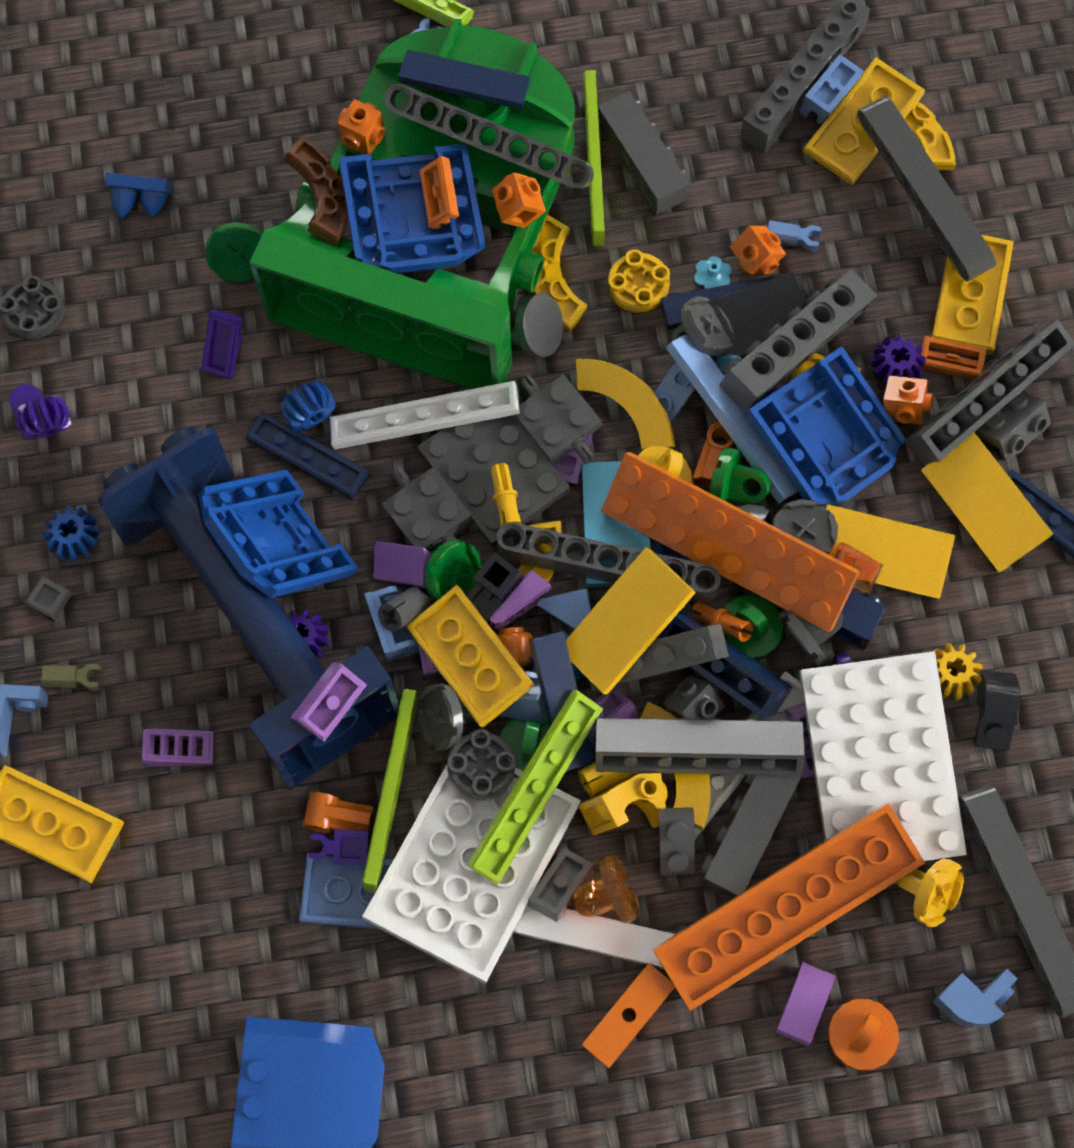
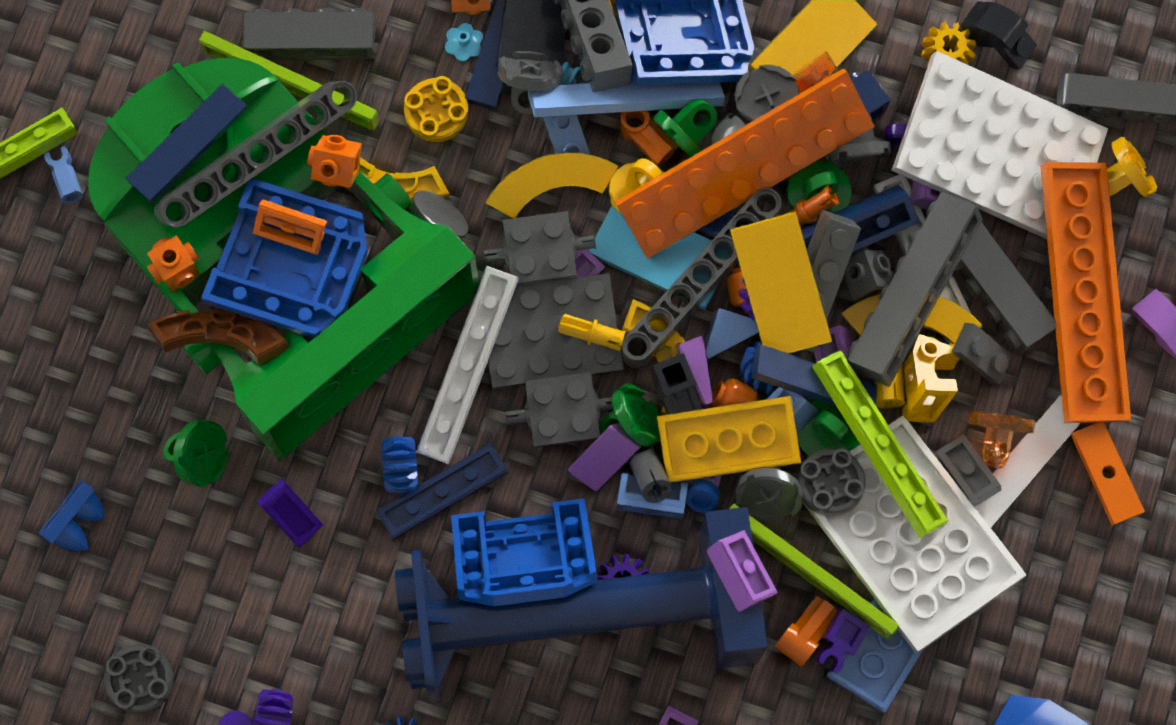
camera: 65 degrees left, 5 degrees up
none -> blue tile [686,479,720,513]

